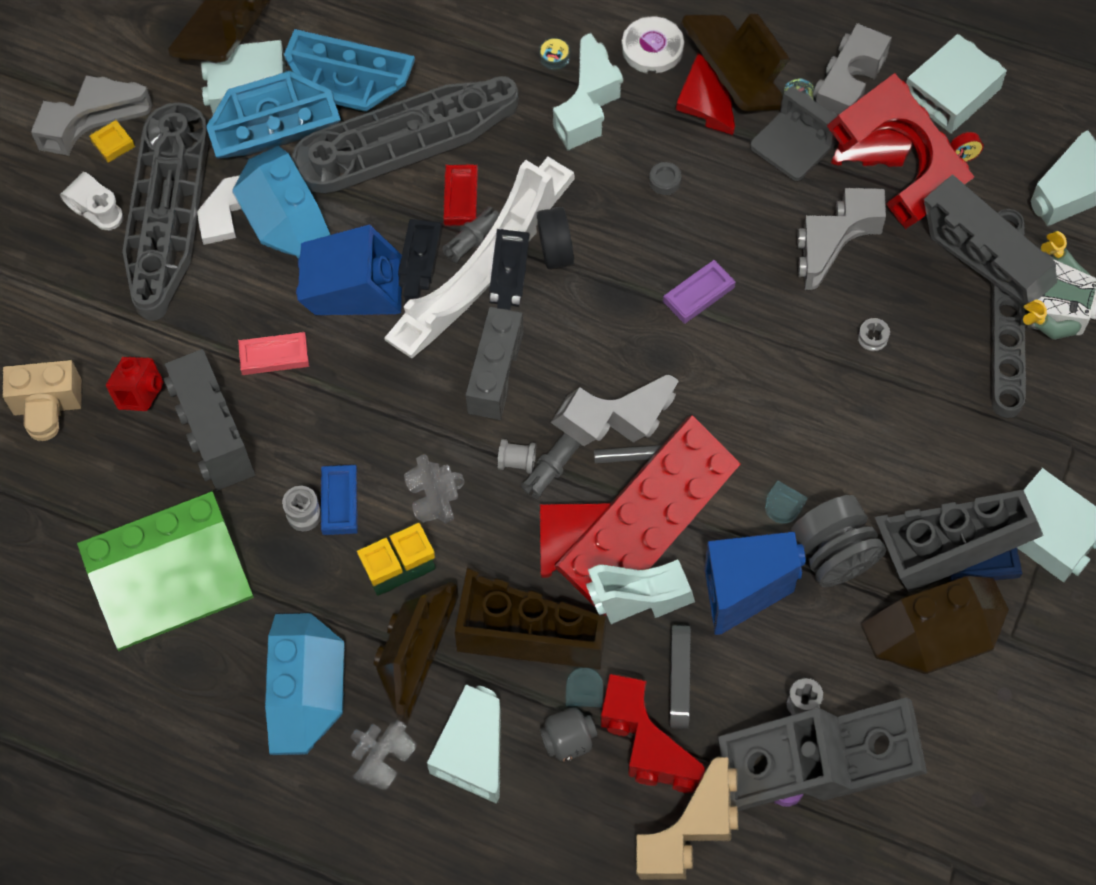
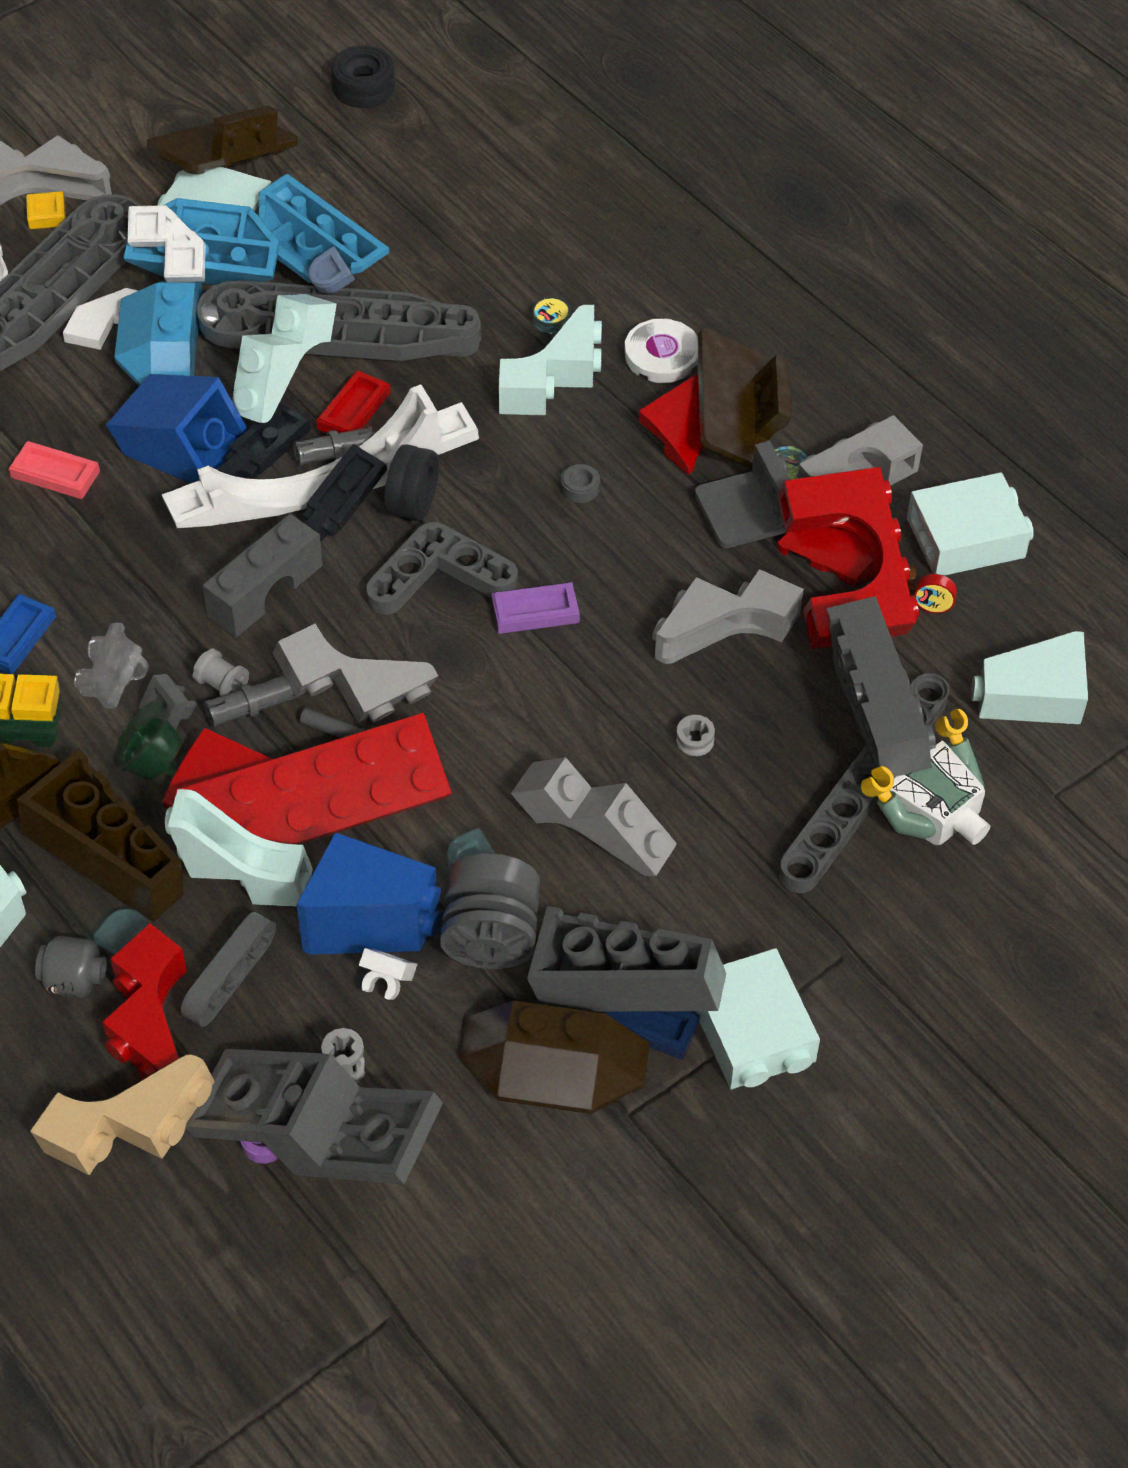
camera: 25 degrees right, 10 degrees down
none -> clear green piece [117,701,183,780]
none -> white tile [128,205,206,282]
none -> dark grey tile [139,674,197,735]
none -> light aqua arch [232,294,337,423]
none -> sand blue tile [308,246,355,293]
none -> white tile [359,948,417,1000]
none -> dark grey beam [366,522,518,615]
none -> light grey arch [511,757,677,877]

